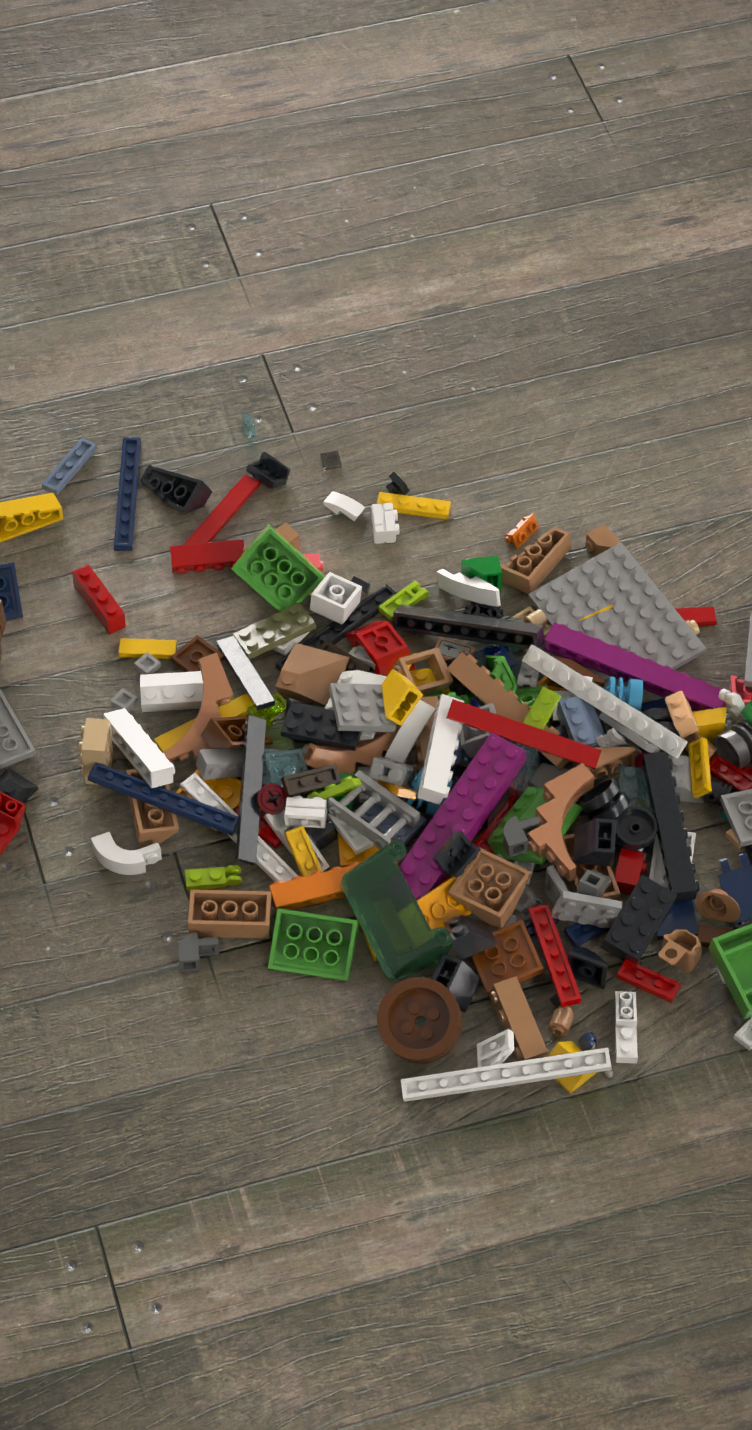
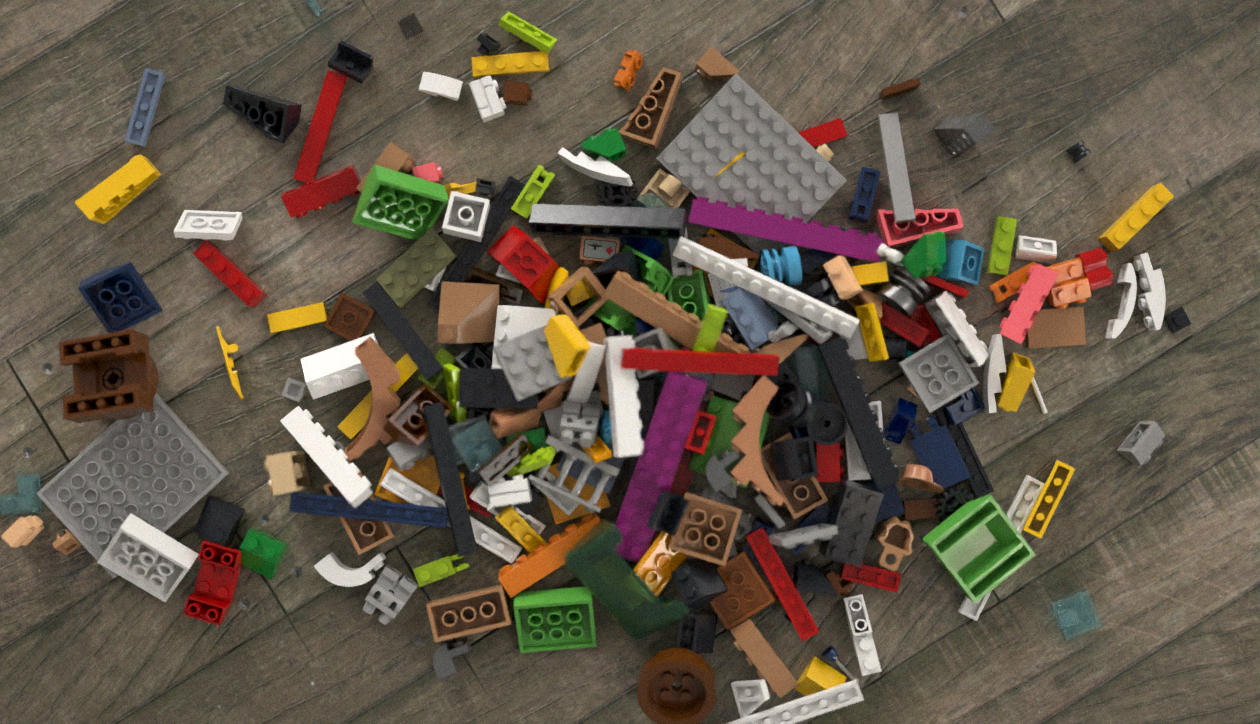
camera: 15 degrees left, 35 degrees up
dark blue tile [114,437,141,551] -> none
light grey plate [134,652,161,675] -> none
dark red gear [256,783,287,815] -> none
medium nougat brick [548,1006,574,1037] -> none
dark grey brick [577,870,612,897] -> none
none -> white plate [174,210,243,241]
none -> yellow piece [216,326,244,400]
none -> green slope [239,528,289,579]
none -> light grey hips [363,564,419,625]
none -> lime plate [443,363,467,423]
none -> lime plate [498,11,557,54]
none -> reddish brown brick [503,81,533,106]
none -> red brick [685,410,717,455]
none -> reddish brown bracket [823,569,854,596]
none -> dark blue plate [848,167,881,224]
none -> clear blue slope [884,398,918,445]

